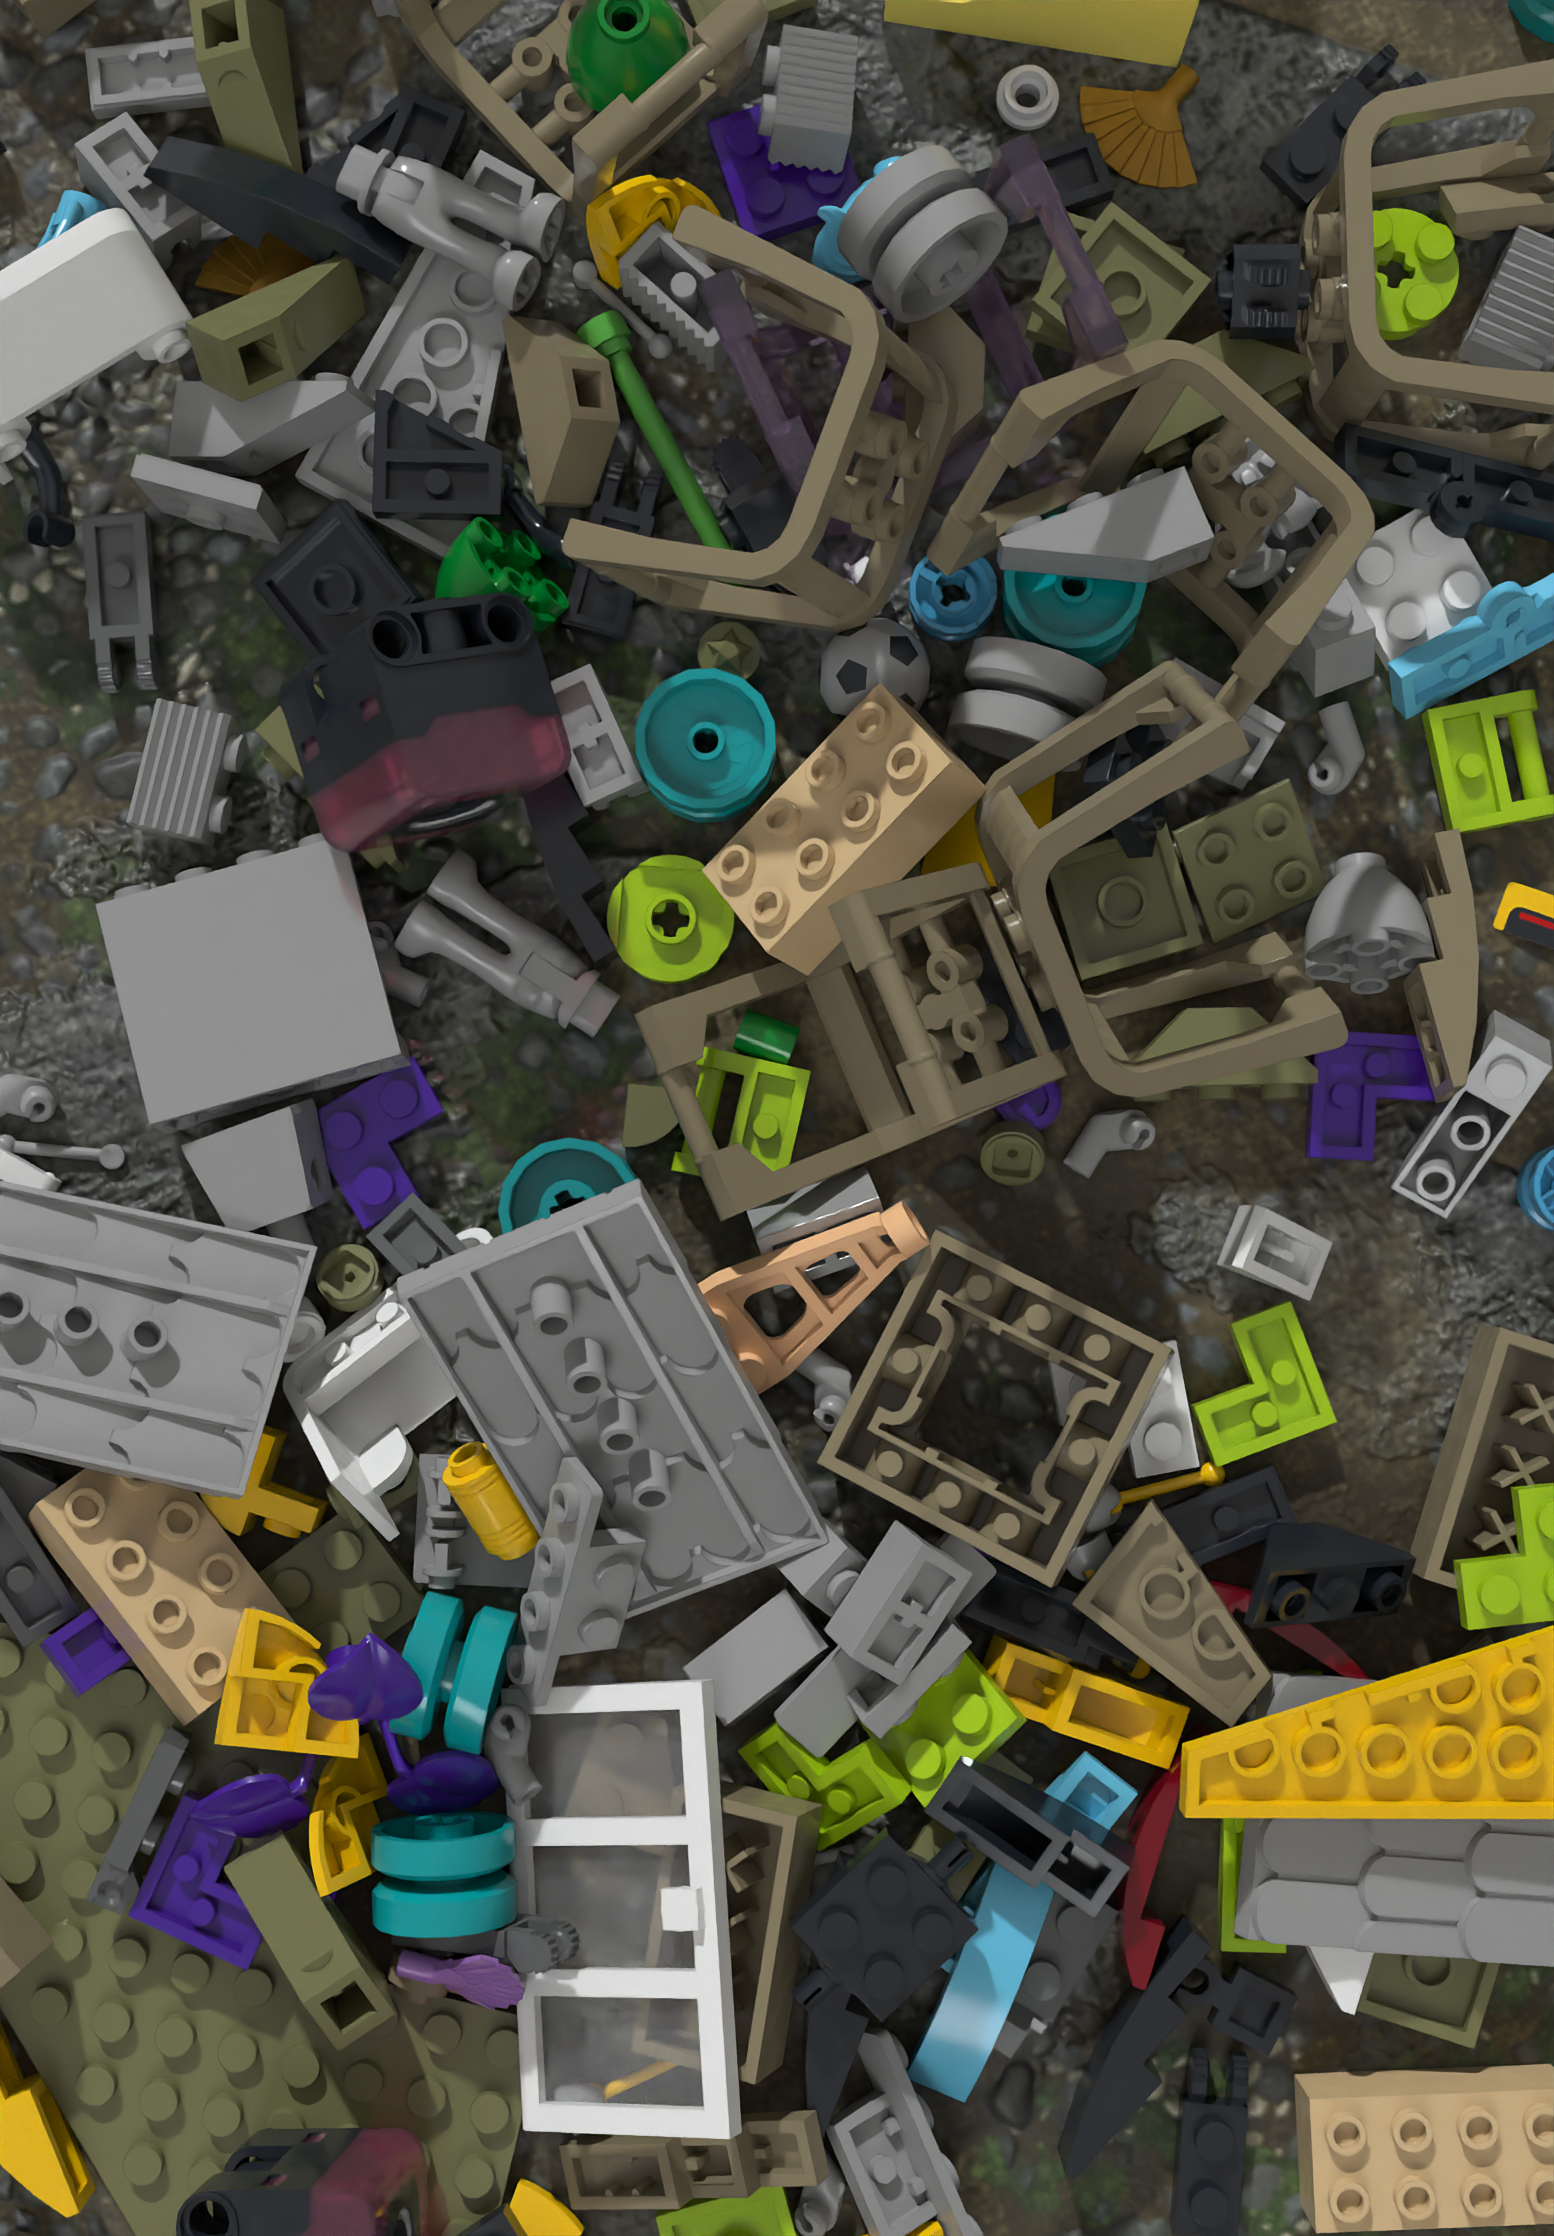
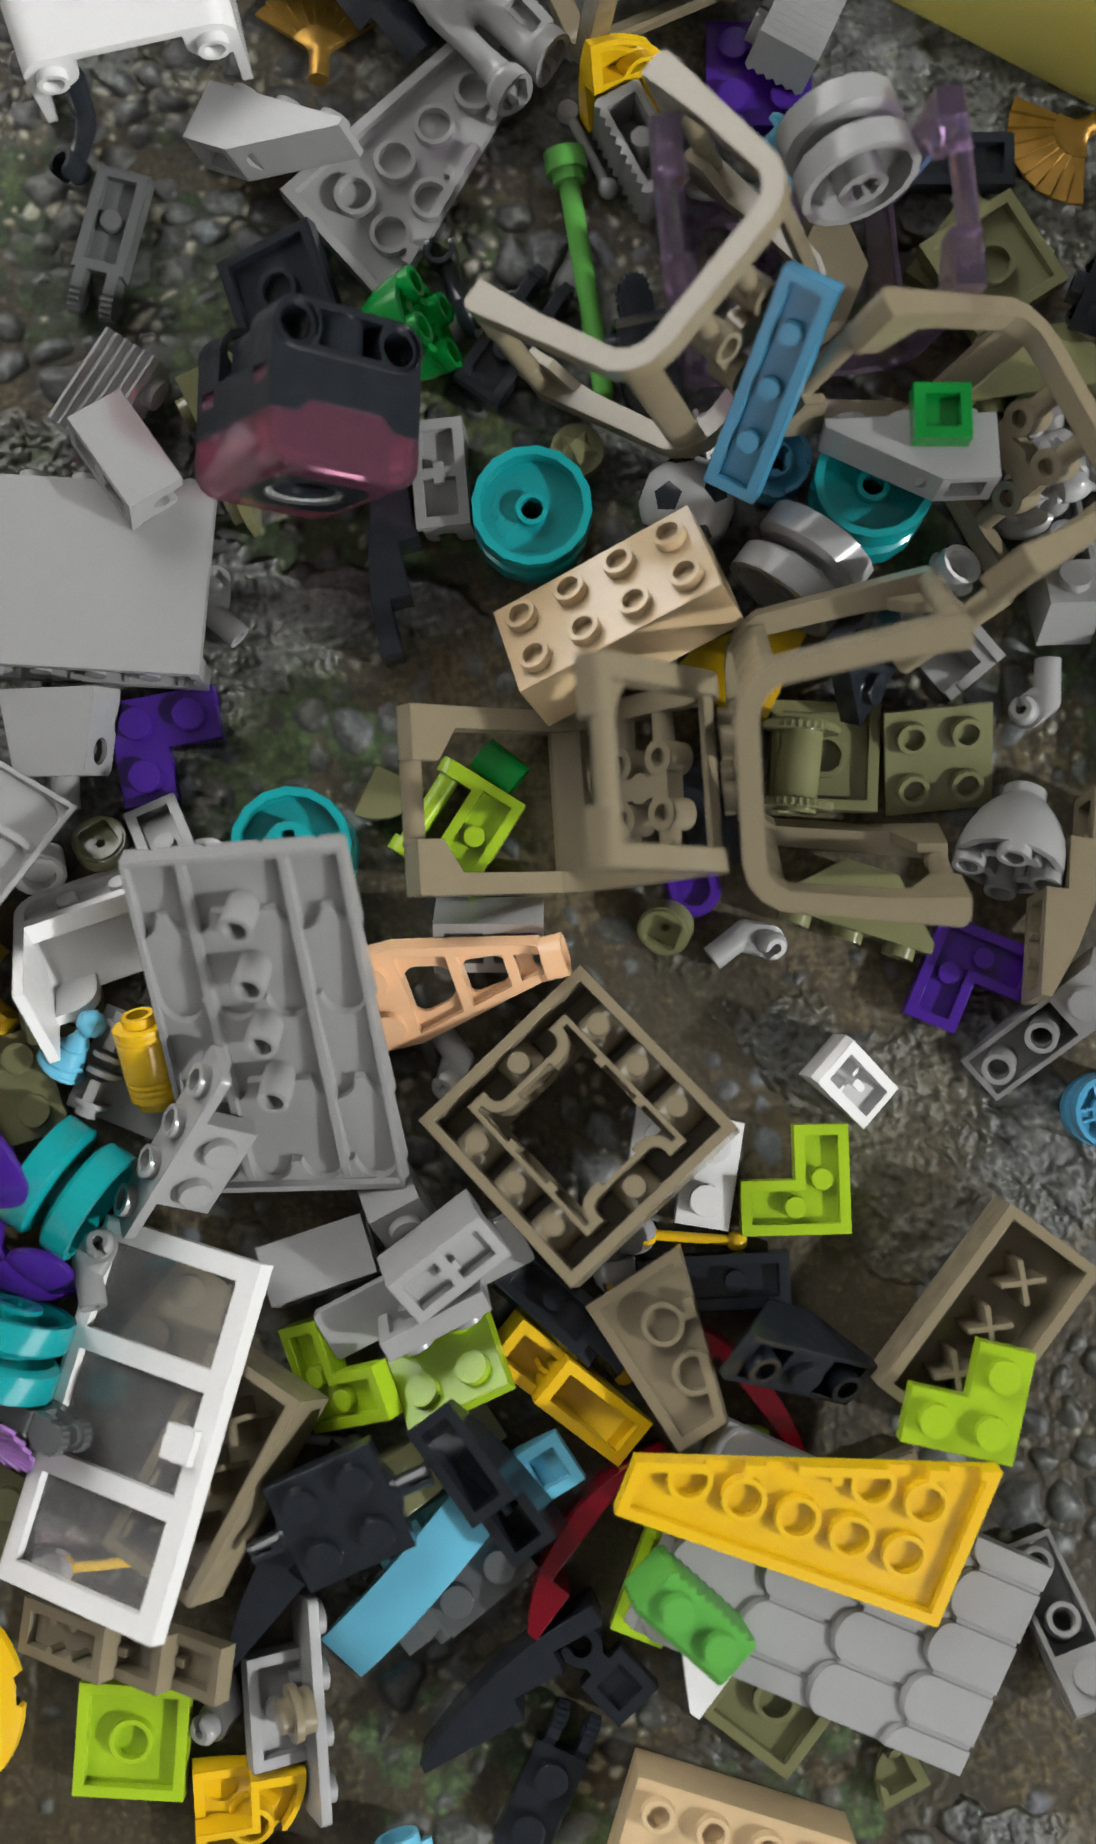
camera: 20 degrees right, 0 degrees up
light grey plate [130,453,287,544] -> none
olive slope [184,254,366,402] -> none
black wing [372,390,505,521] -> none
light grey piece [394,848,621,1038] -> none
dark tan slope [502,316,620,508] -> none
lime plate [607,855,735,984] -> none
white plate [996,65,1059,130] -> none
none -> medium azure piece [36,1010,108,1085]
none -> light grey hinge [66,389,183,531]
none -> dark tan plate [274,1682,318,1745]
none -> bright green brick [623,1545,756,1686]
none -> dark azure plate [703,260,845,505]
none -> olive hose [763,716,841,815]
none -> green tile [909,382,973,447]
none -> white plate [929,544,981,597]

